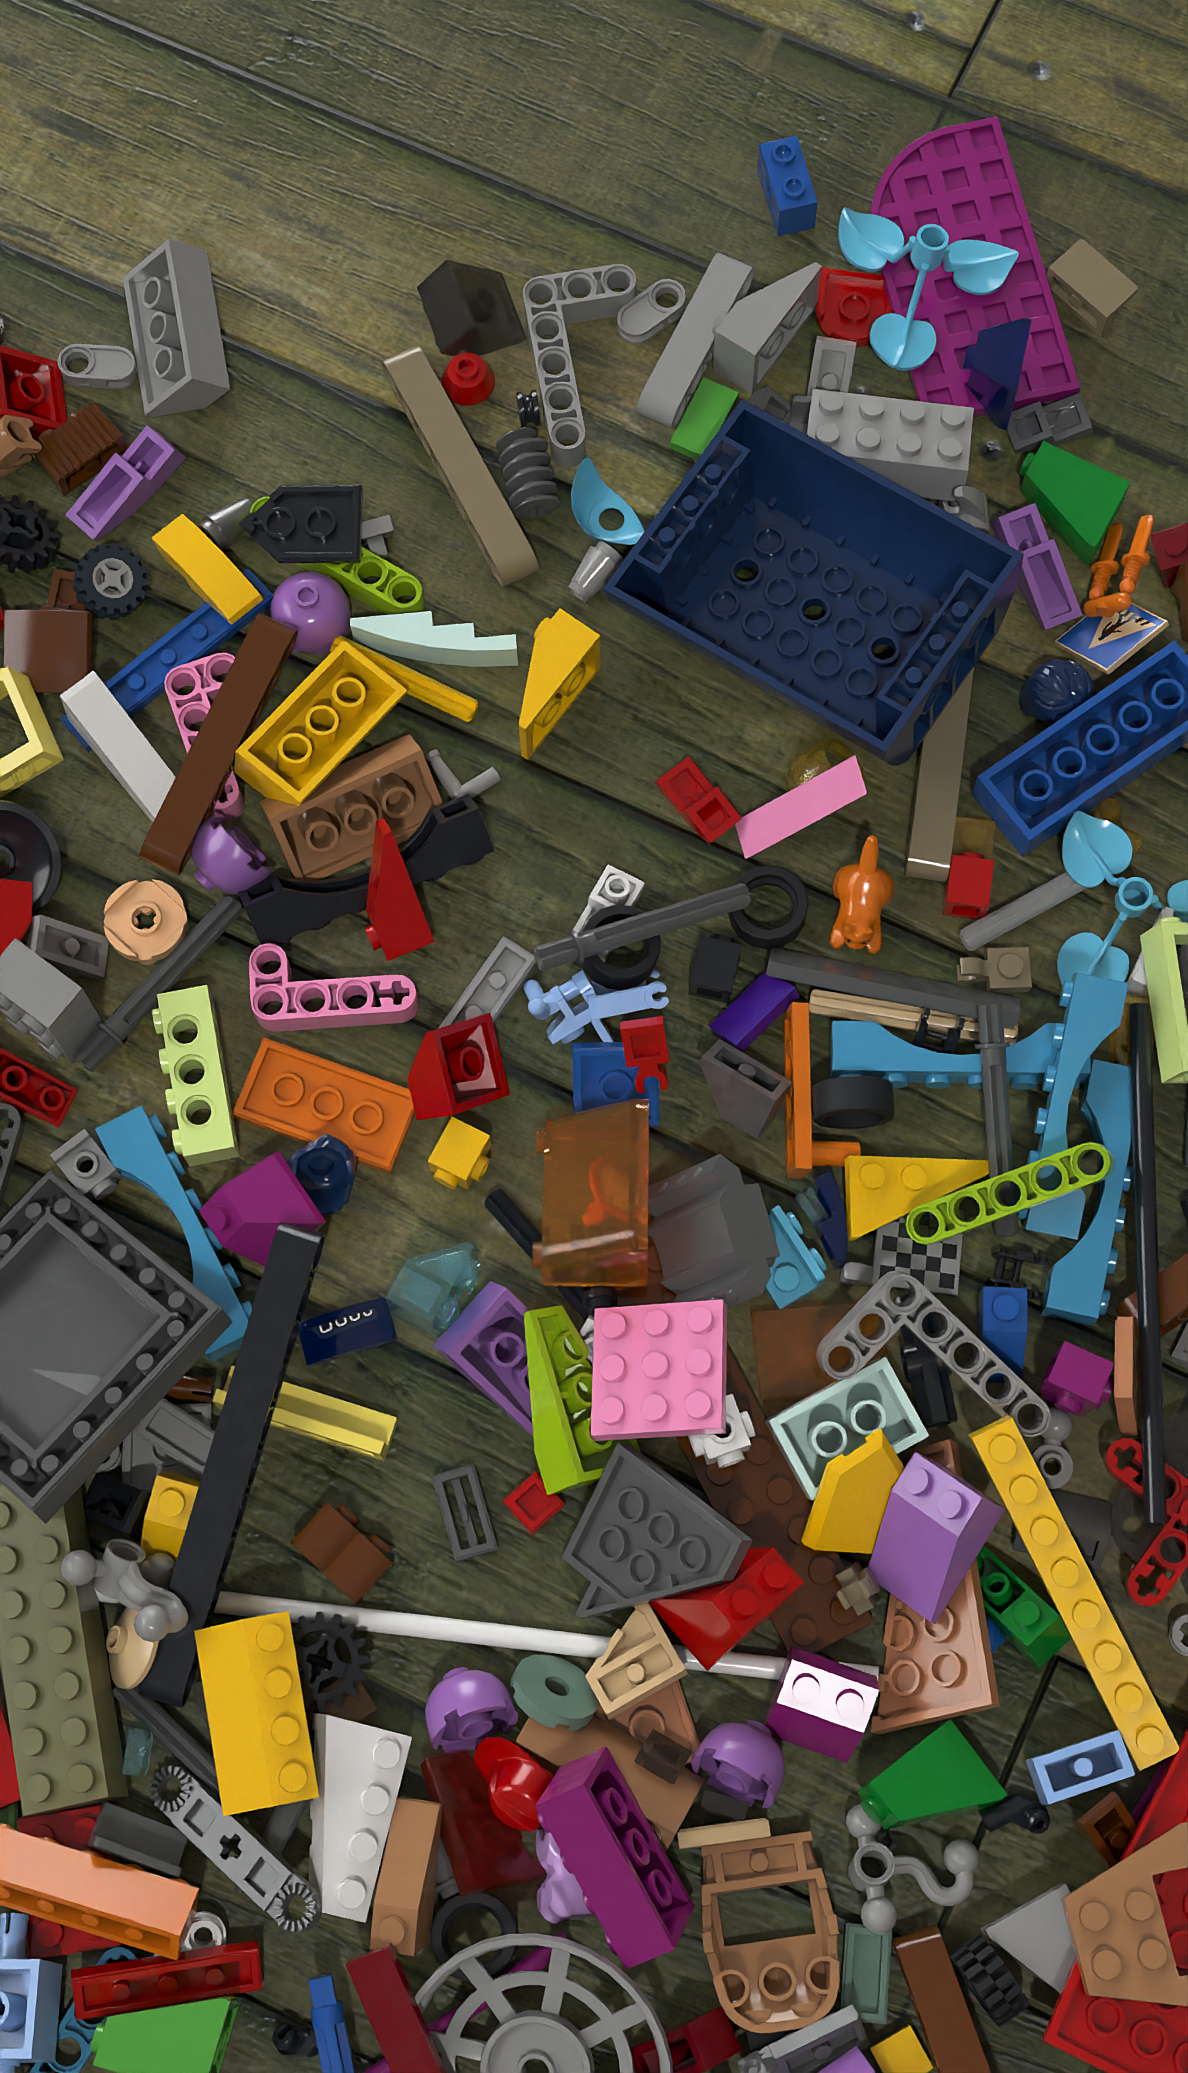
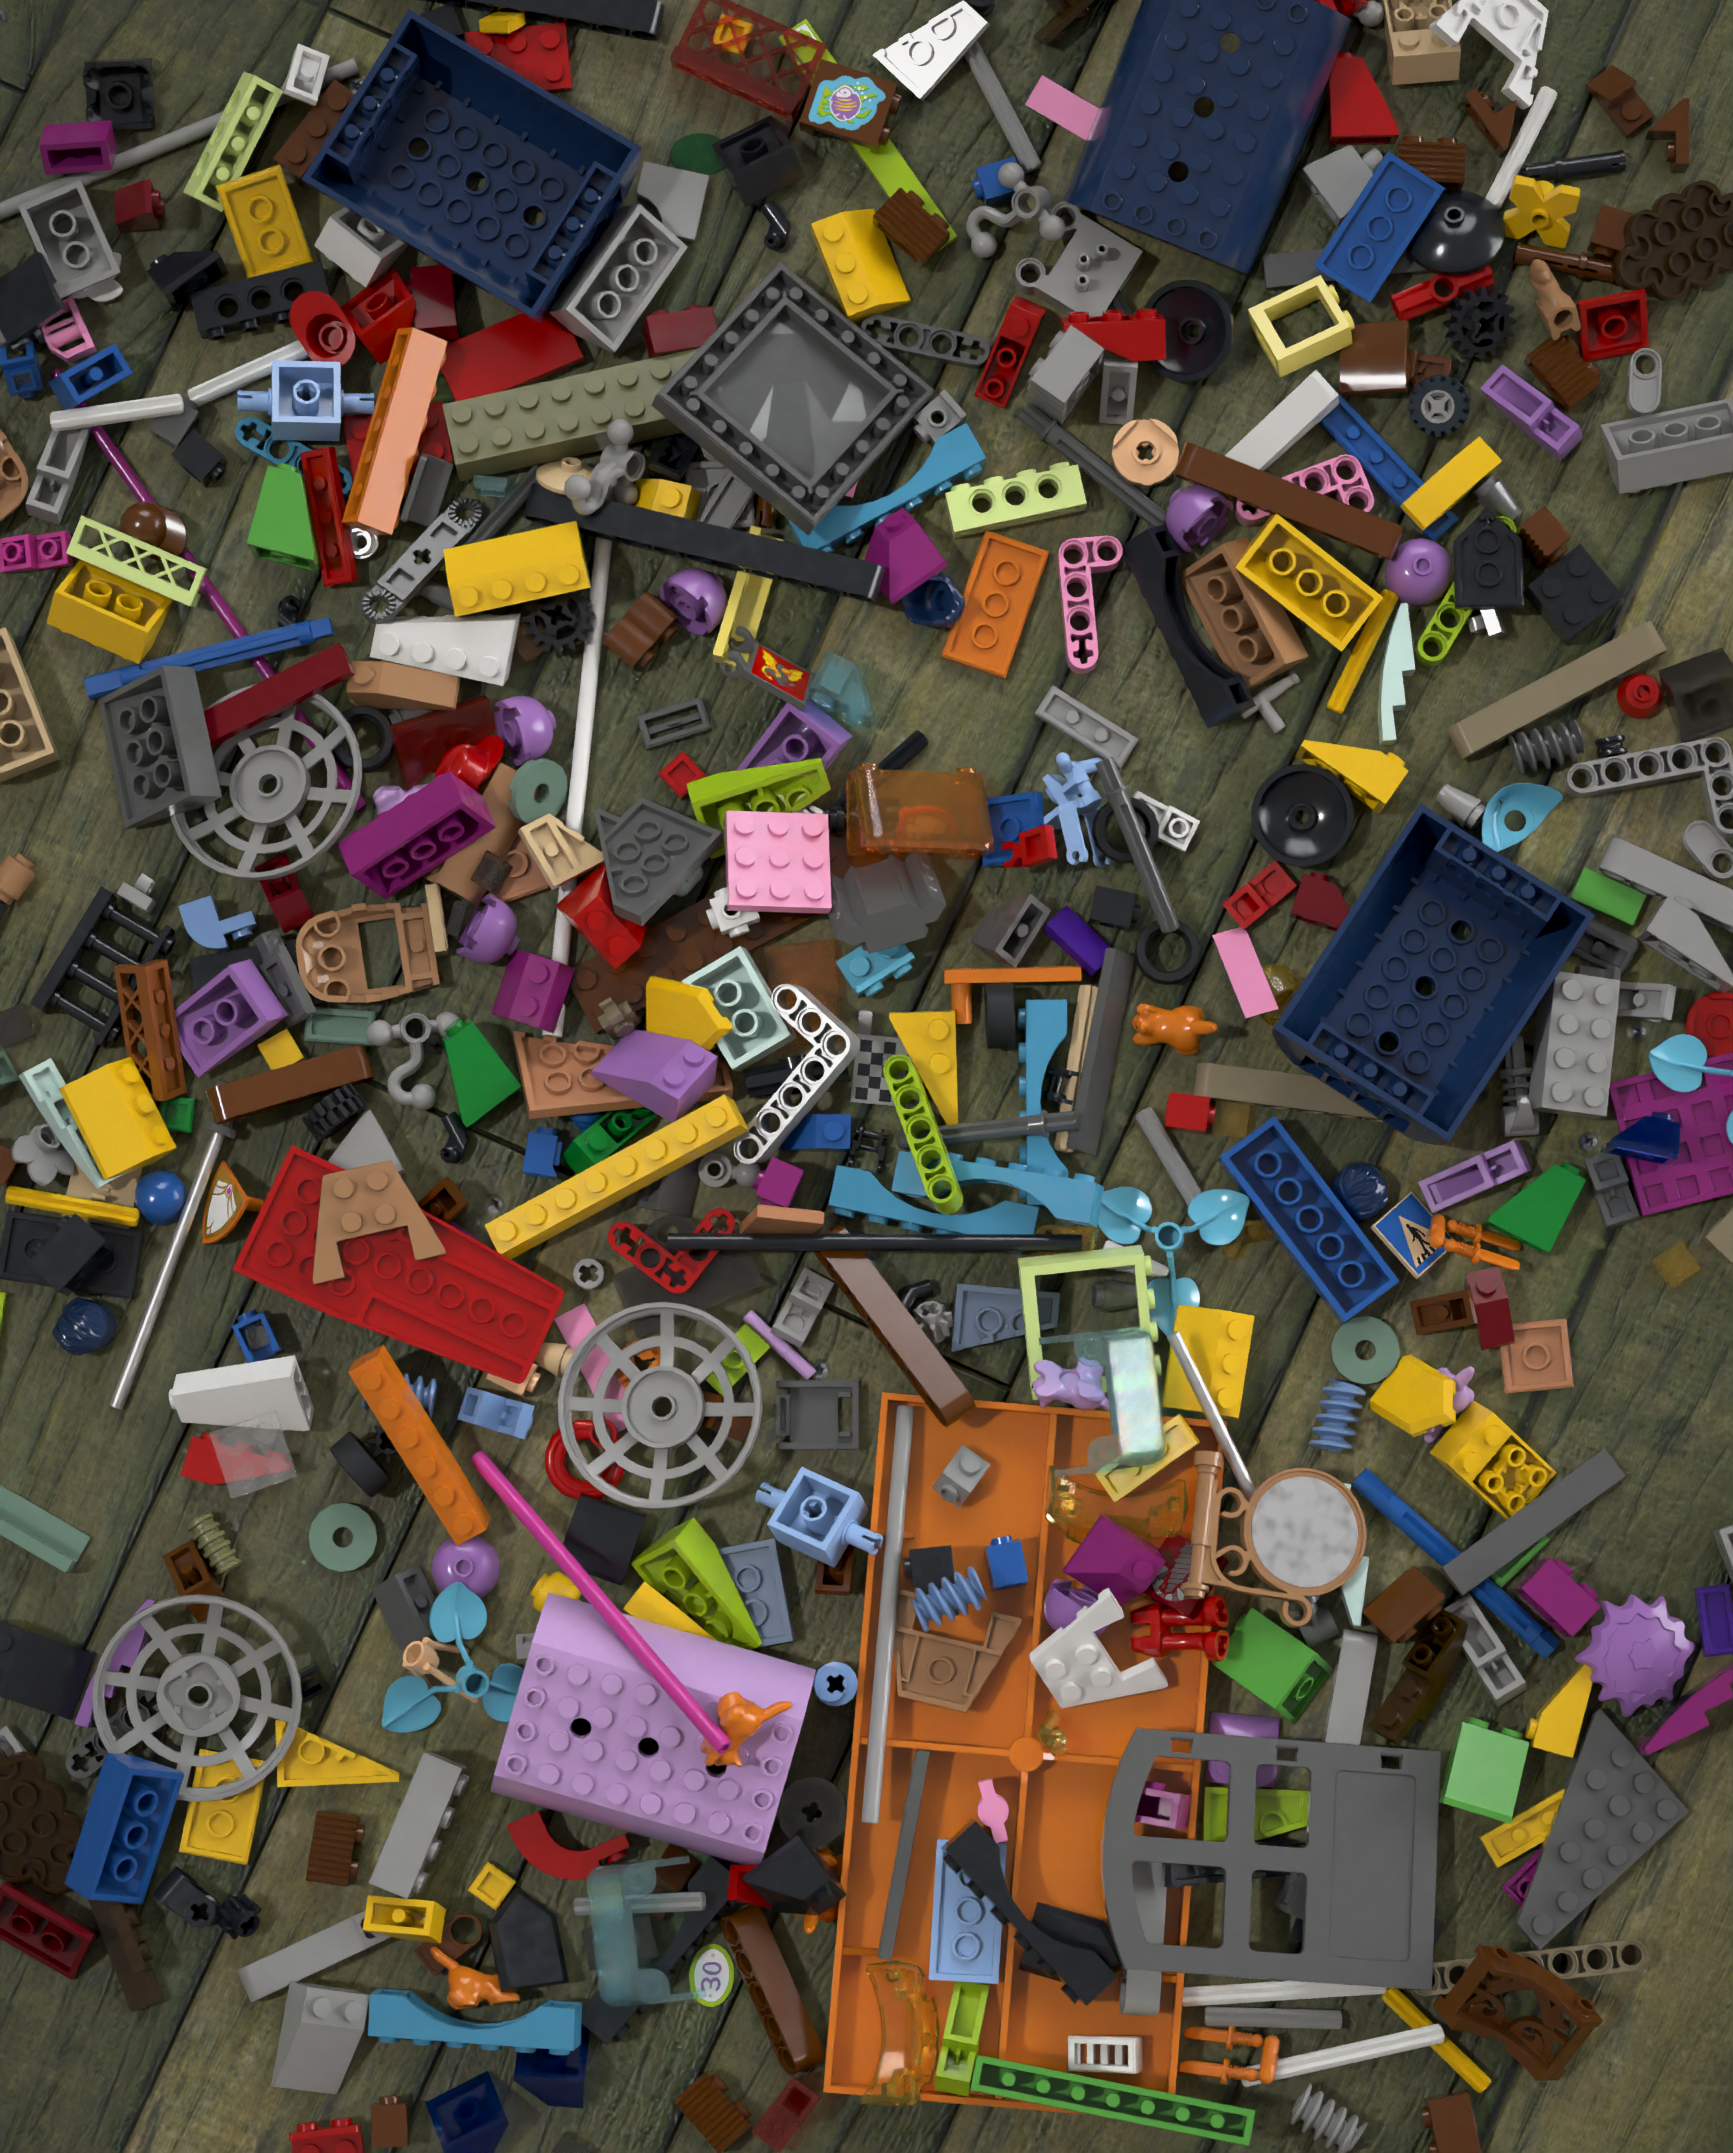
camera: 85 degrees right, 10 degrees up
clear blue slope [298,1297,398,1366] -> none
red slope [364,818,434,961] -> none
red slope [407,1013,510,1120] -> none
yellow brick [428,1117,492,1190] -> none
clear light blue tile [795,1186,832,1230] -> none
clear blue slope [812,1171,848,1271] -> none
dark tan plate [956,947,1032,993] -> none
light blue brick [1025,1730,1135,1805] -> none
none -> blue window [522,1127,564,1180]
none -> medium lavender cylinder [660,567,728,636]
none -> flag [721,626,815,711]
none -> black dish [1251,764,1354,867]
none -> dark red slope [1289,872,1350,932]
none -> reddish brown brick [1517,506,1571,569]
none -> black brick [1523,544,1623,646]
none -> clear yellow plate [1651,1241,1701,1289]

